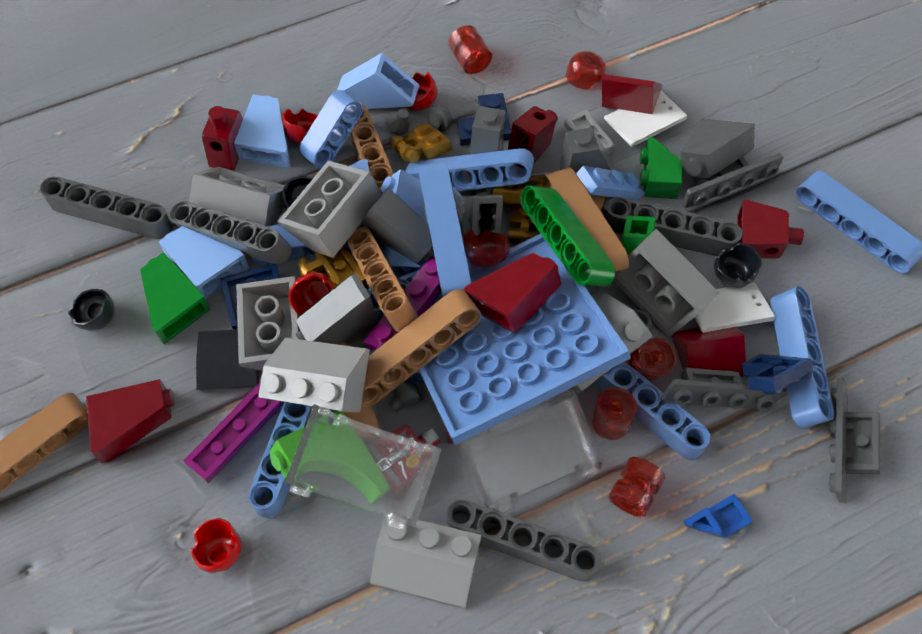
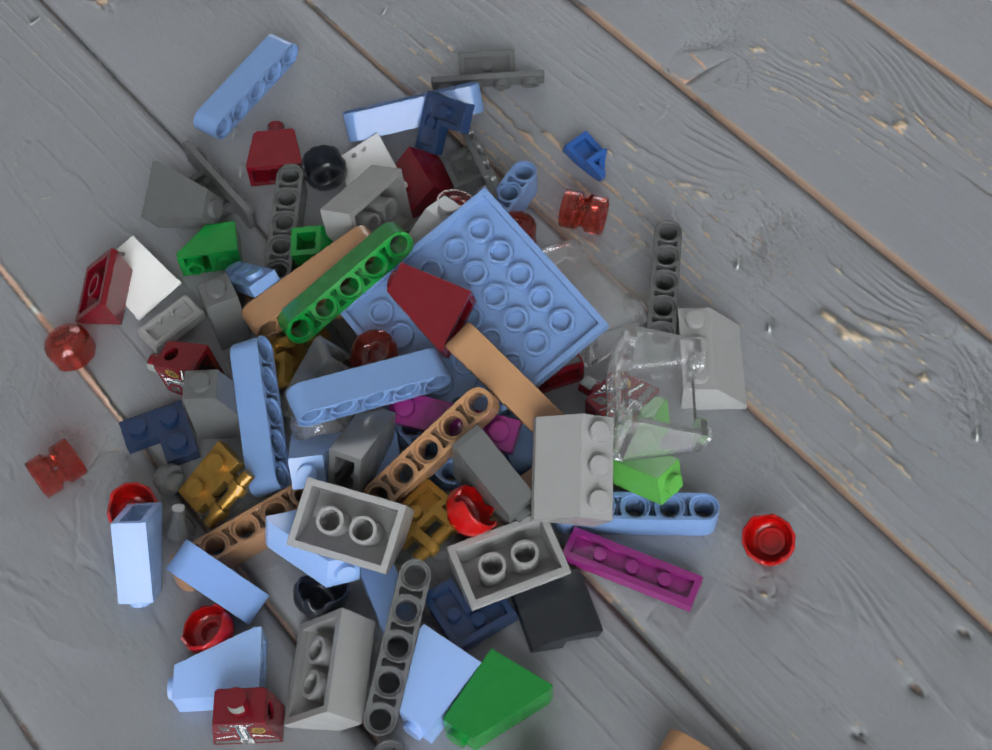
camera: 100 degrees left, 5 degrees down
dark red slope [86,379,175,463] -> none

